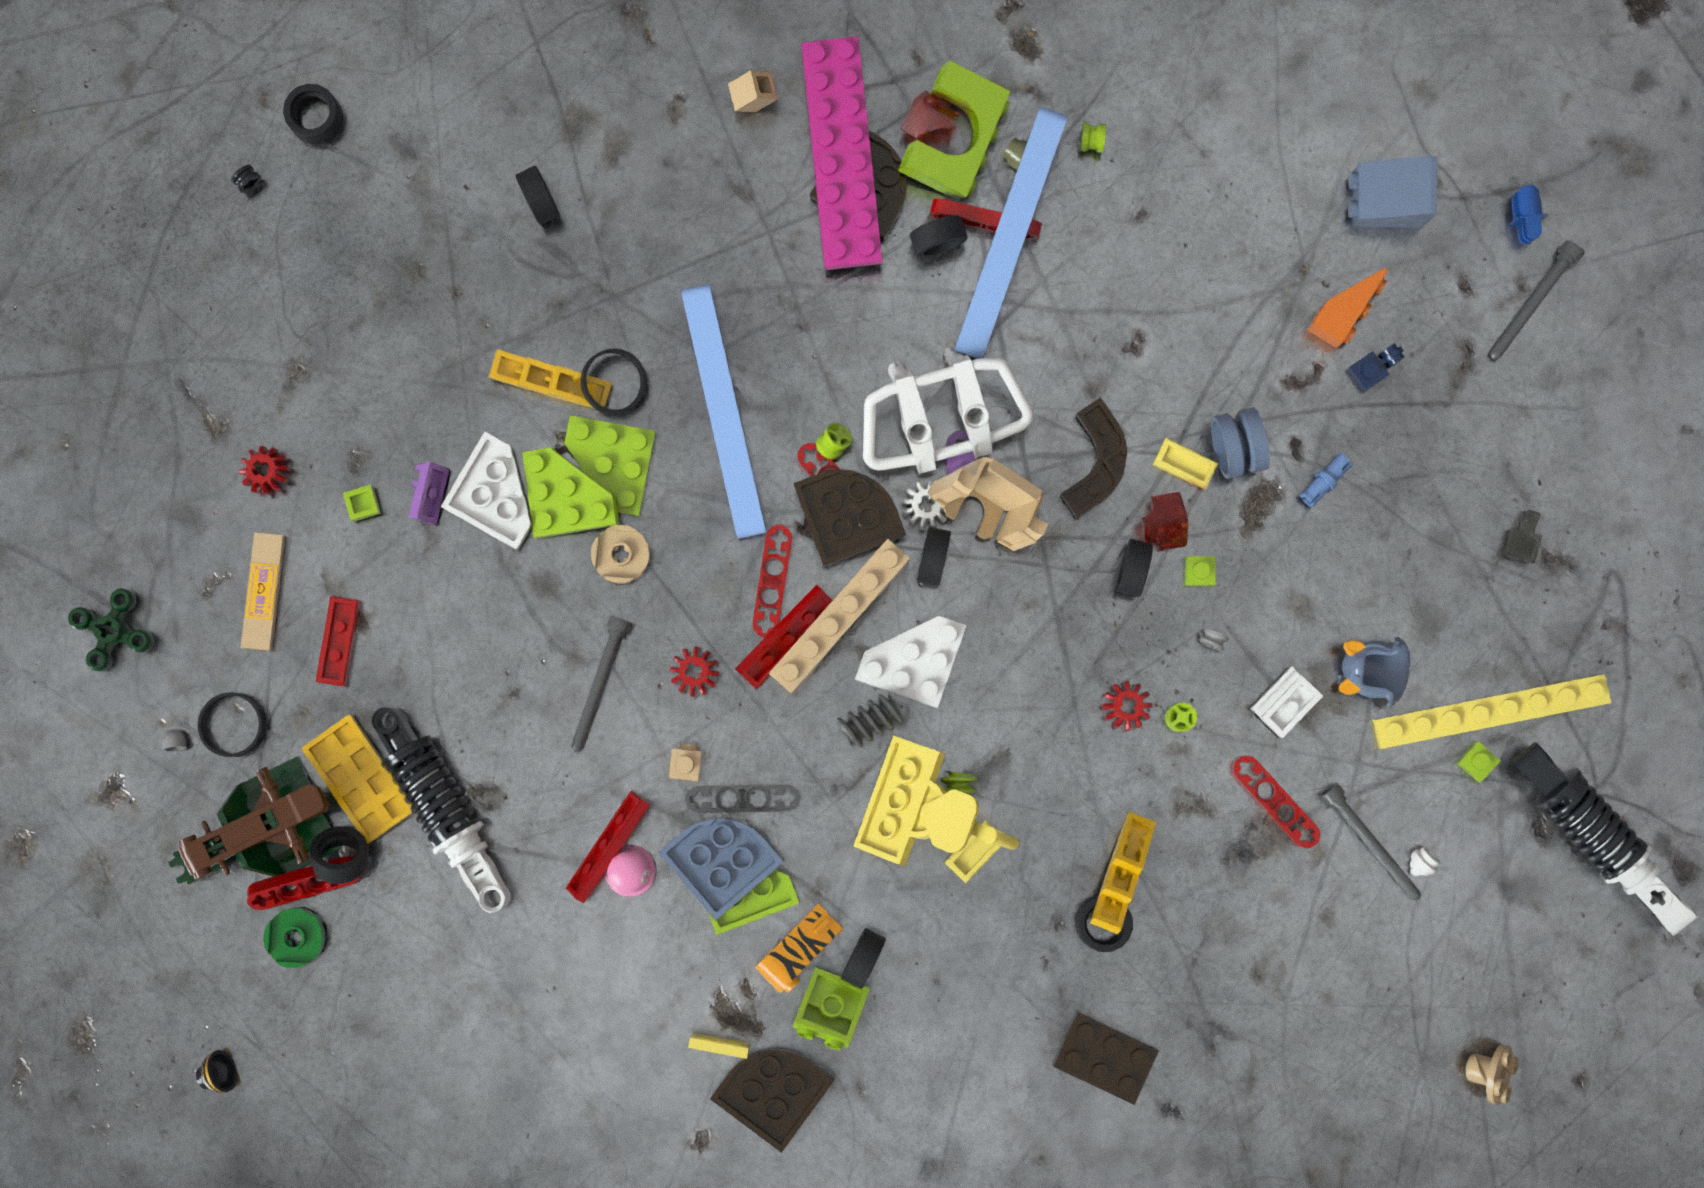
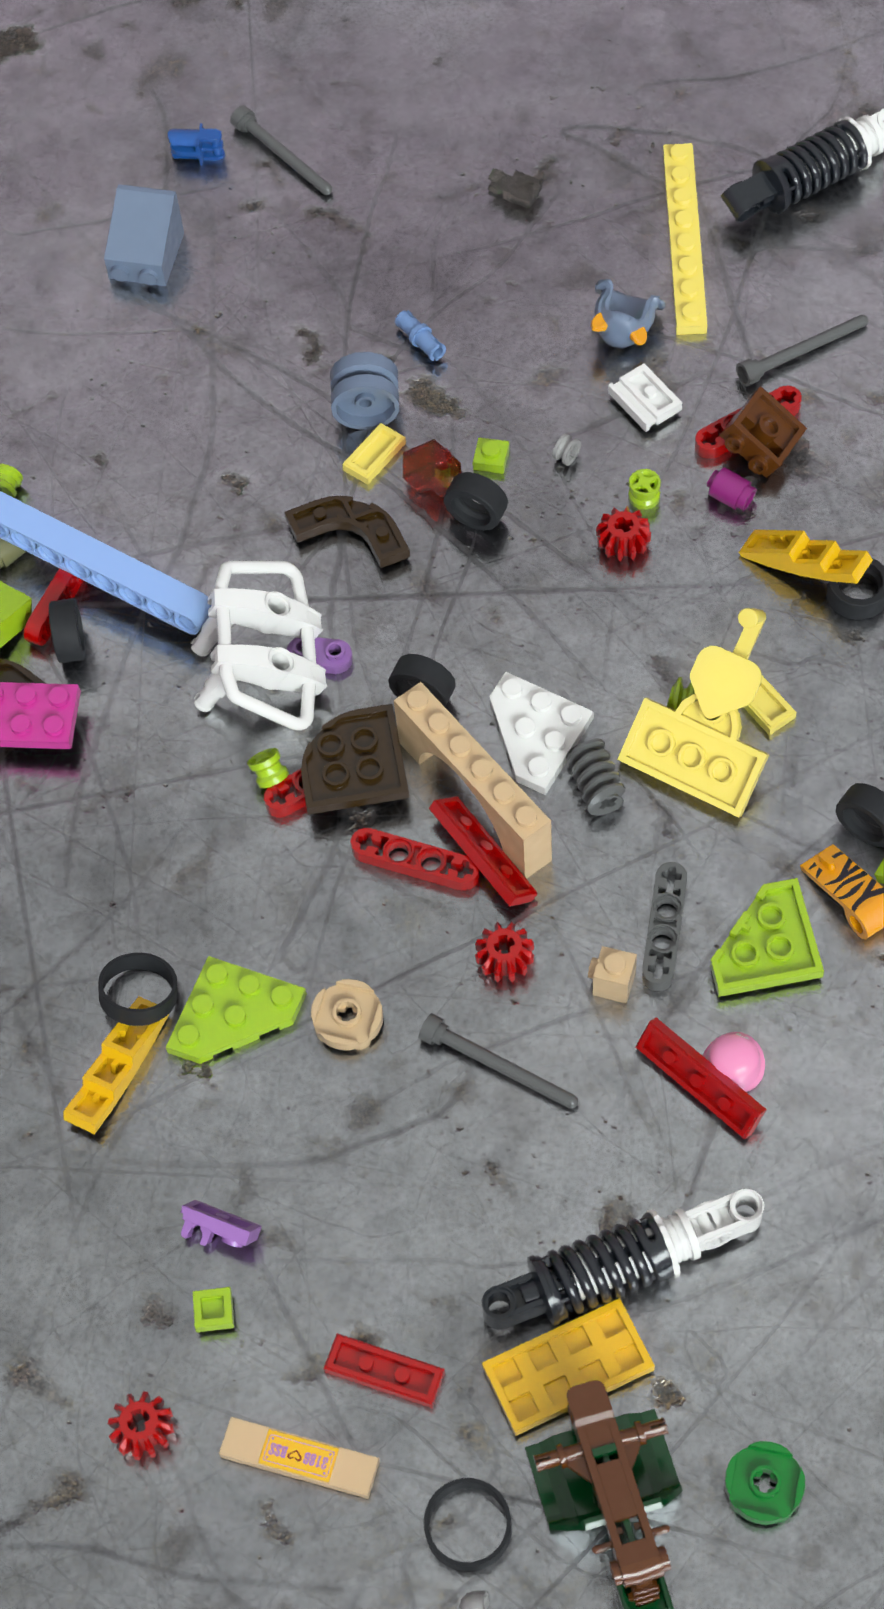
camera: 80 degrees left, 25 degrees down
red beam [247,856,359,910] -> none
black tyre [310,826,369,884] -> none
white plate [441,431,532,550] -> none
lime plate [522,447,620,539] -> none
sand blue plate [658,818,784,921] -> none
light blue beam [681,284,766,539] -> none
white gear [902,481,946,530] -> none
tan piece [927,457,1048,551] -> none
orange slope [1307,268,1388,348] -> none
dark blue plate [1347,343,1405,393] -> none
white plate [1410,846,1441,876] -> none
lime plate [1456,741,1500,783] -> none
none -> magenta brick [706,467,757,511]
none -> reddish brown plate [719,386,807,478]

